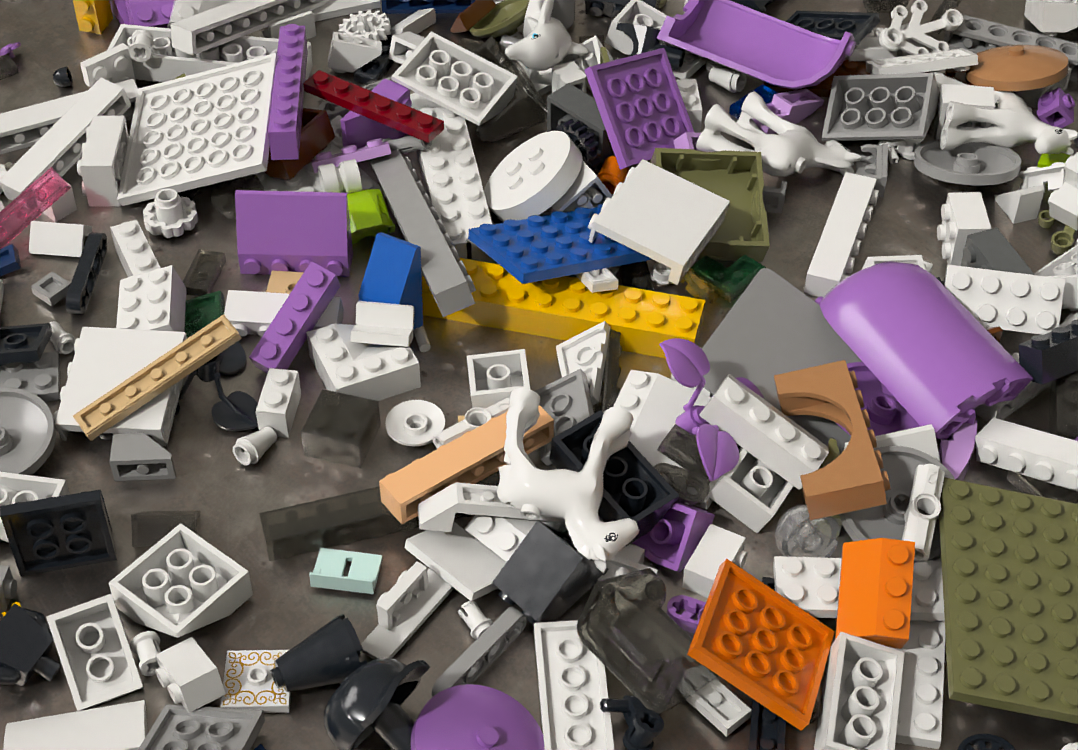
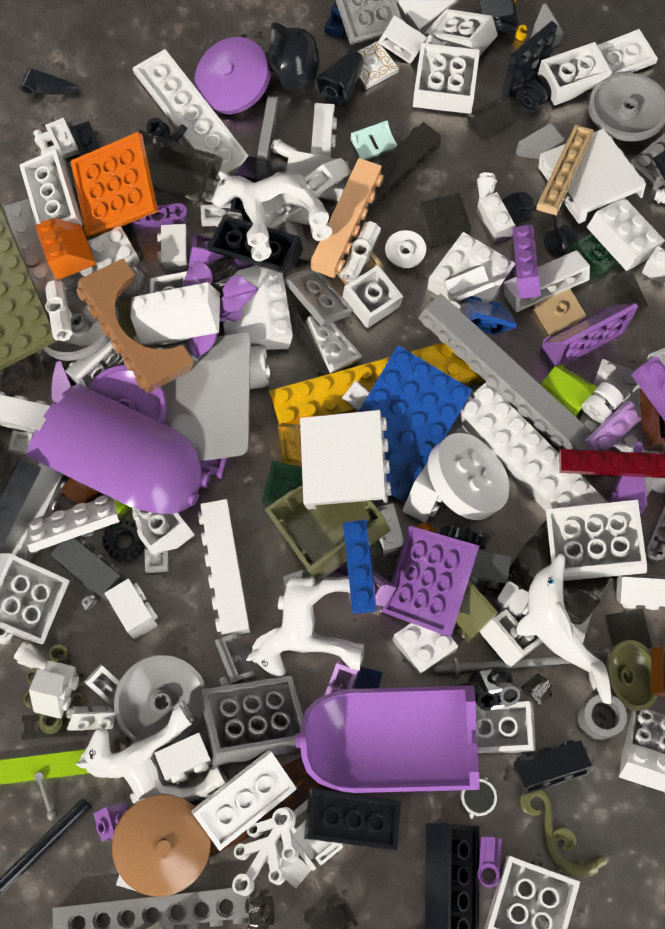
camera: 150 degrees right, 25 degrees up
none -> blue plate [343,519,377,614]

